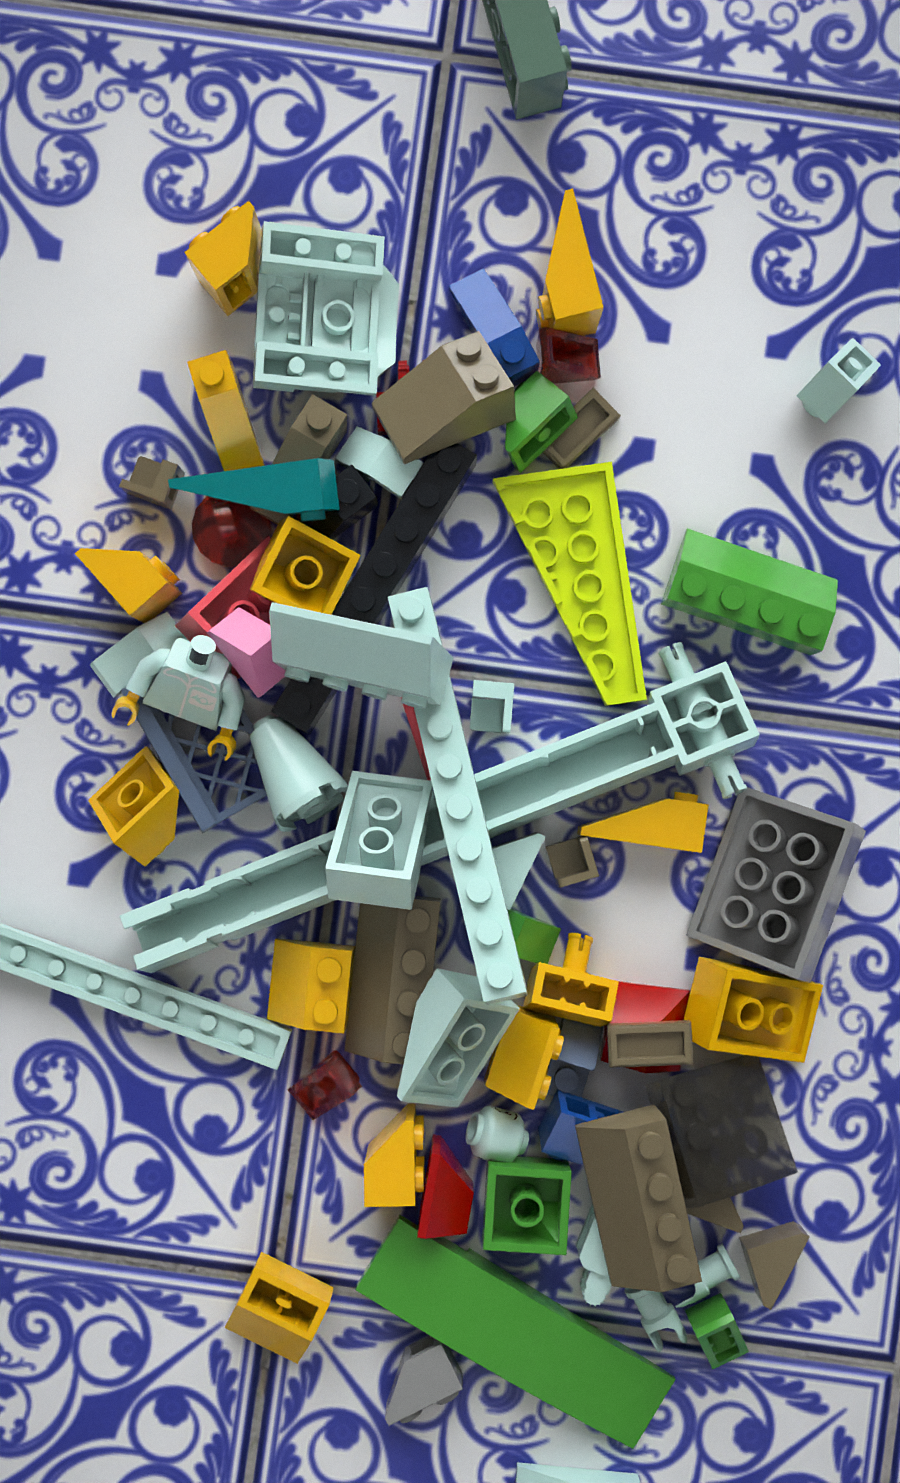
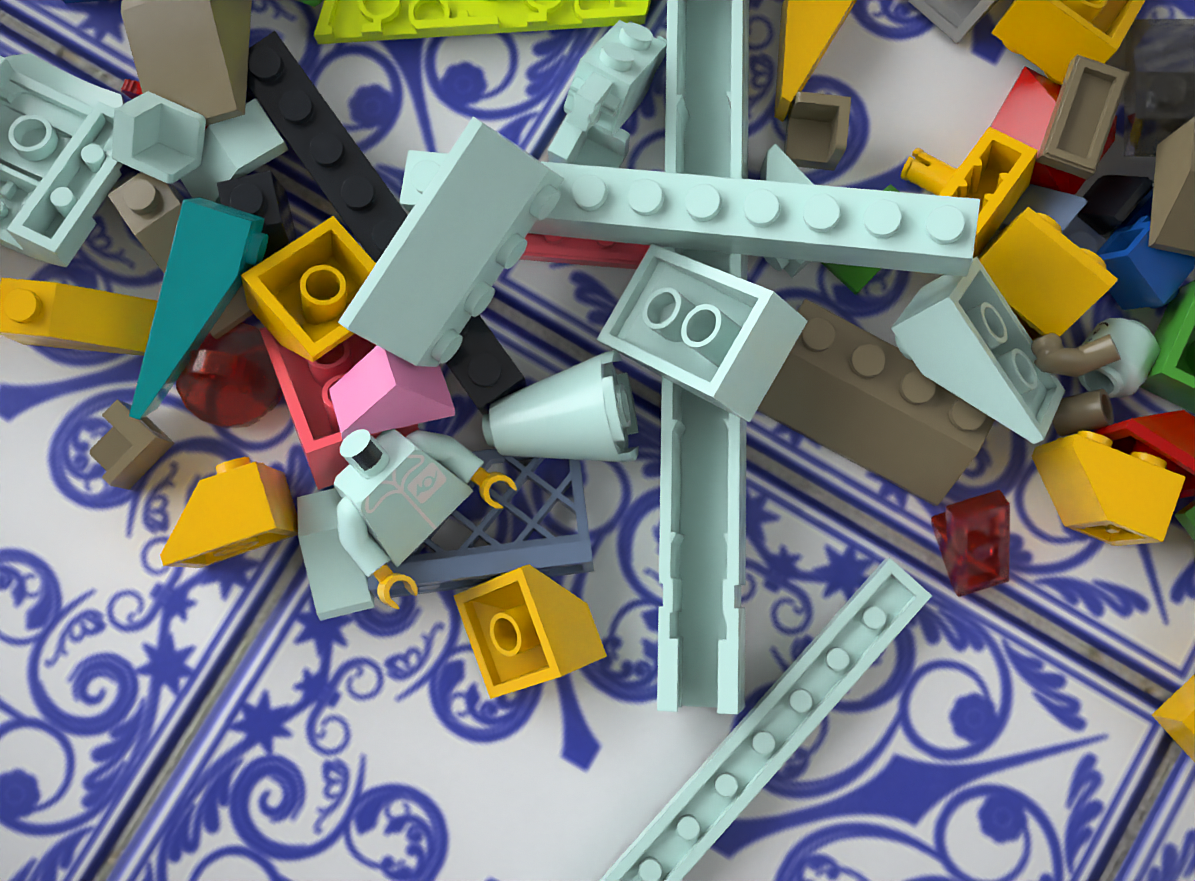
camera: 70 degrees left, 5 degrees down
yellow slope [267,938,355,1034] -> none
none -> light aqua panel [112,91,206,184]
none -> light aqua hinge [564,20,667,137]
none -> dark tan arm [1031,333,1121,377]
none -> dark tan hinge [1052,388,1114,437]
none -> black slope [1076,175,1154,236]

